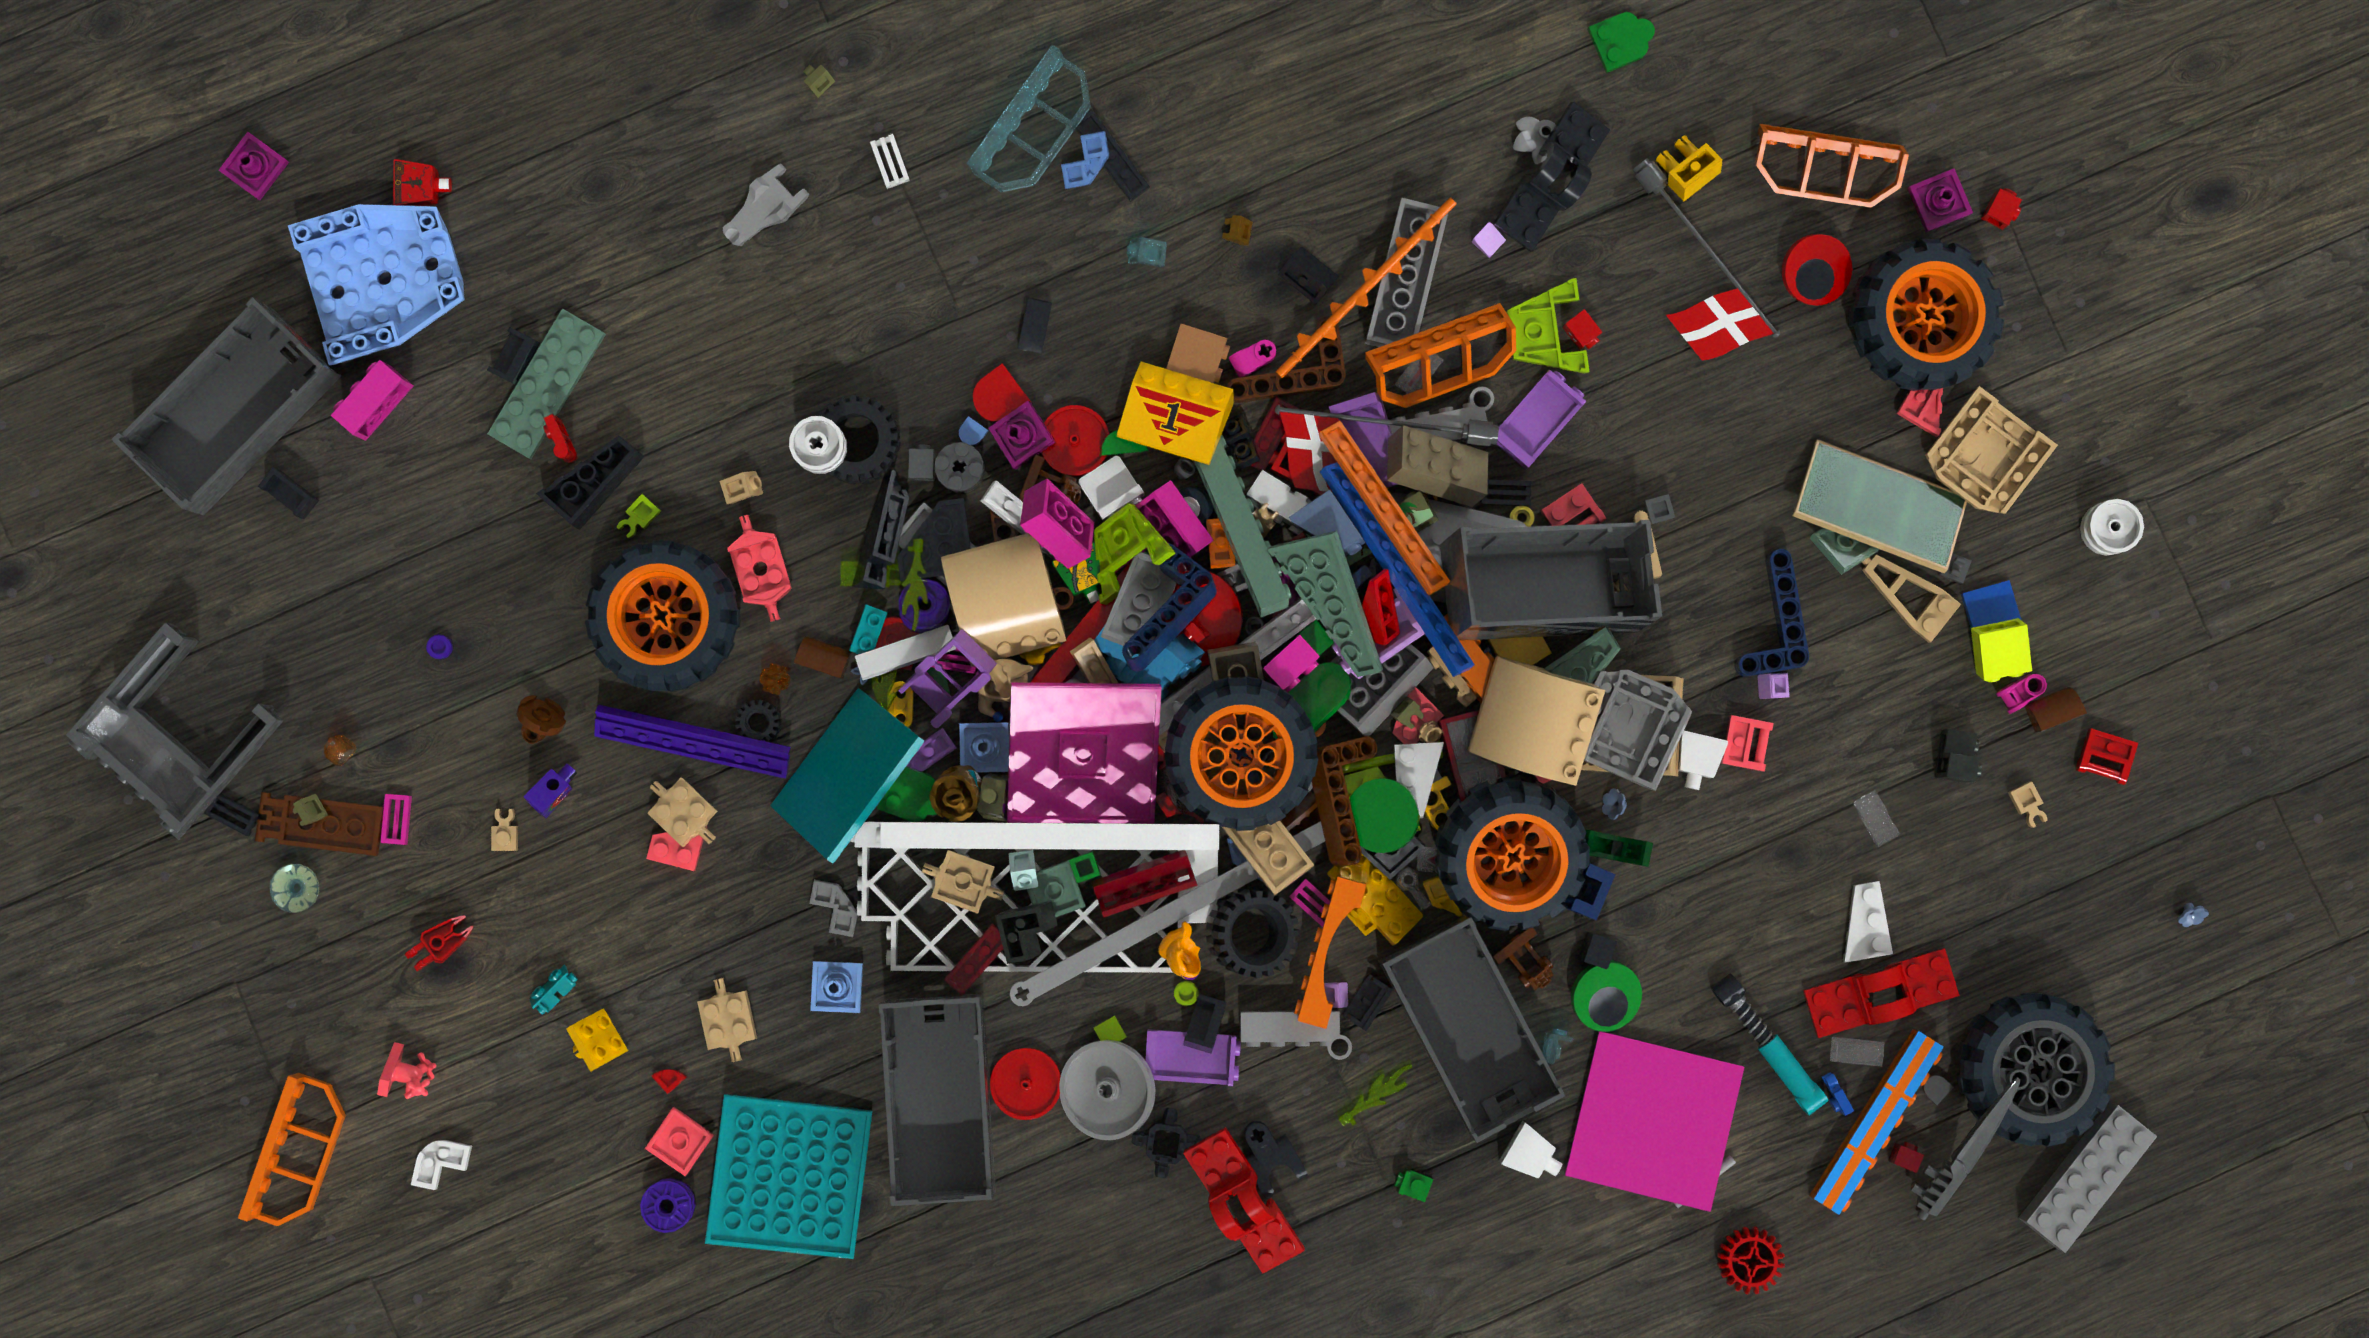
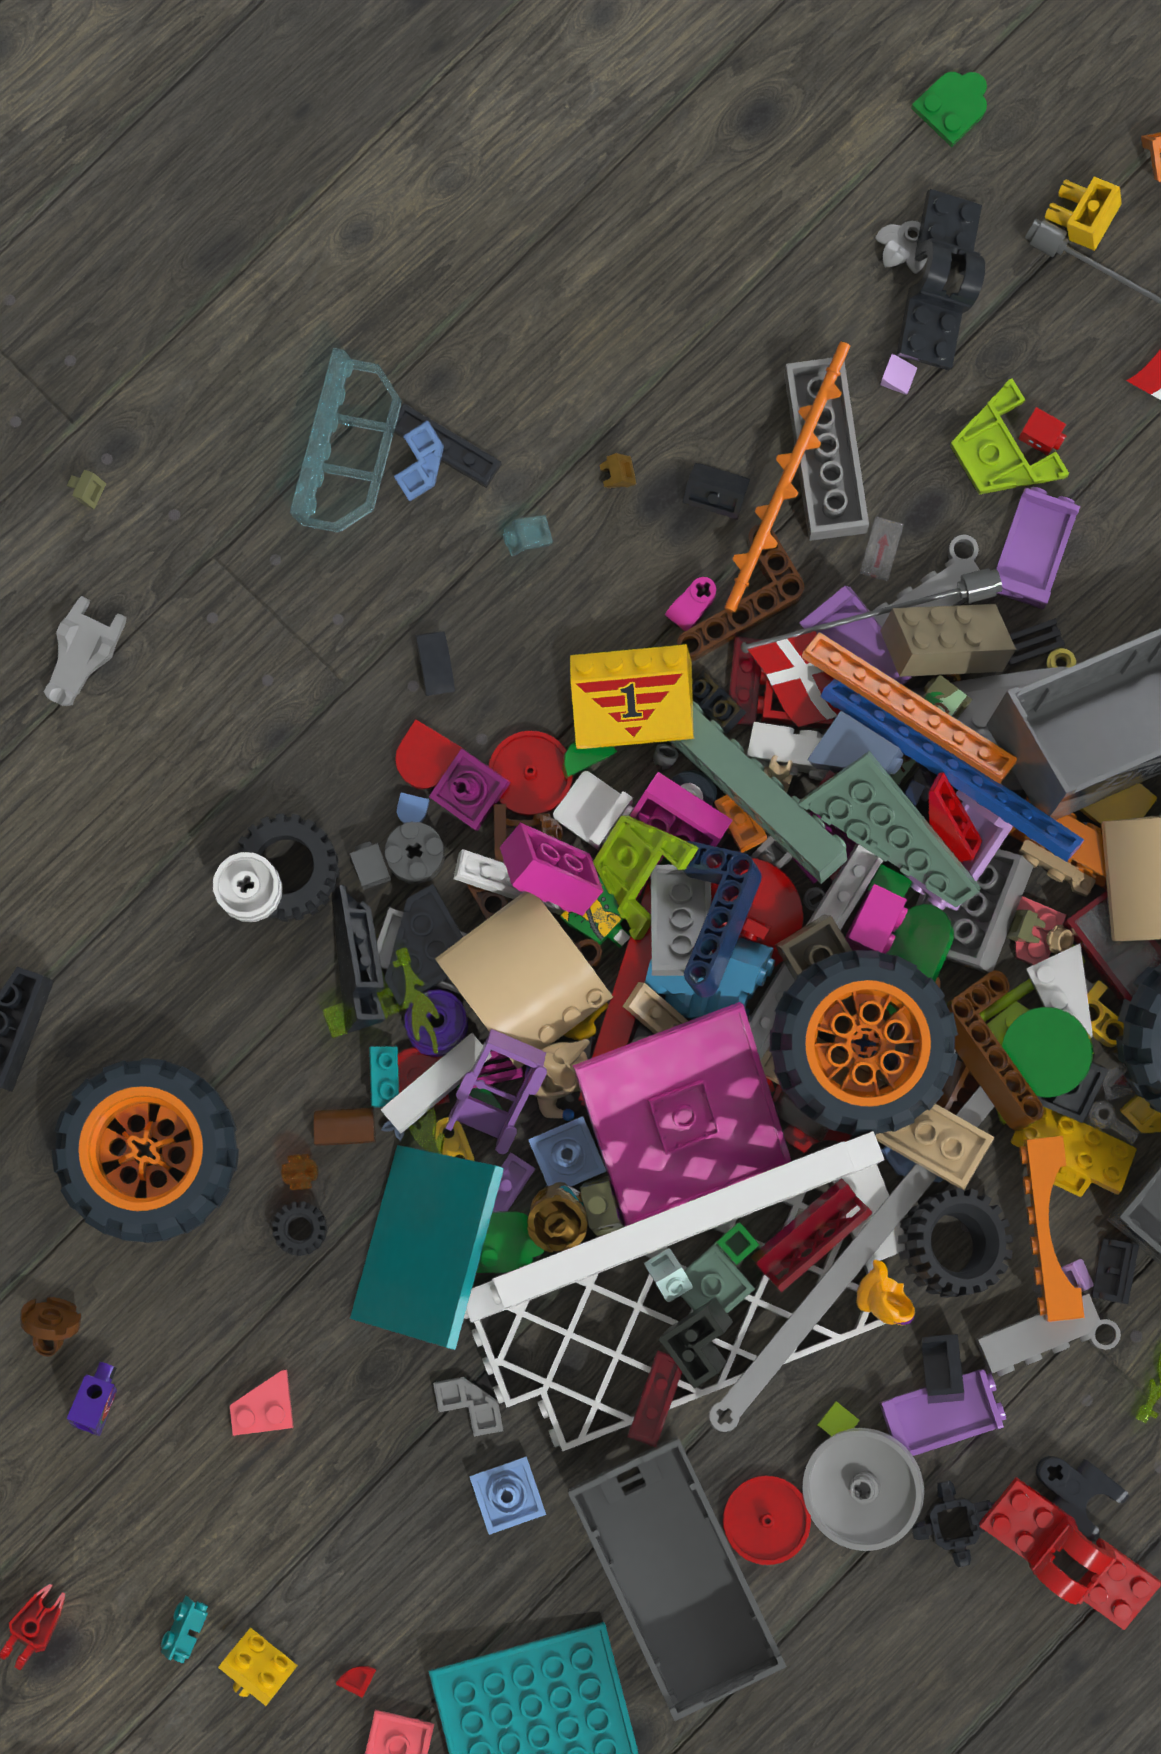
camera: 15 degrees left, 5 degrees down
tan plate [491,809,518,851] -> none
dark purple plate [594,705,791,779] -> none
lime plate [617,494,661,539] -> none
tan plate [647,777,718,847] -> none
tan plate [697,978,757,1062] -> none
tan bracket [720,471,763,504] -> none
coral plate [727,515,792,622] -> none
white tile [870,134,910,189] -> none
tan plate [922,850,1004,913] -> none
medium nougat brick [1166,324,1230,383] -> none
lime tile [1174,981,1199,1006] -> none
dark pink tile [1289,879,1330,927] -> none
orange plate [1365,303,1516,408] -> none
coral plate [1541,483,1606,526] -> none

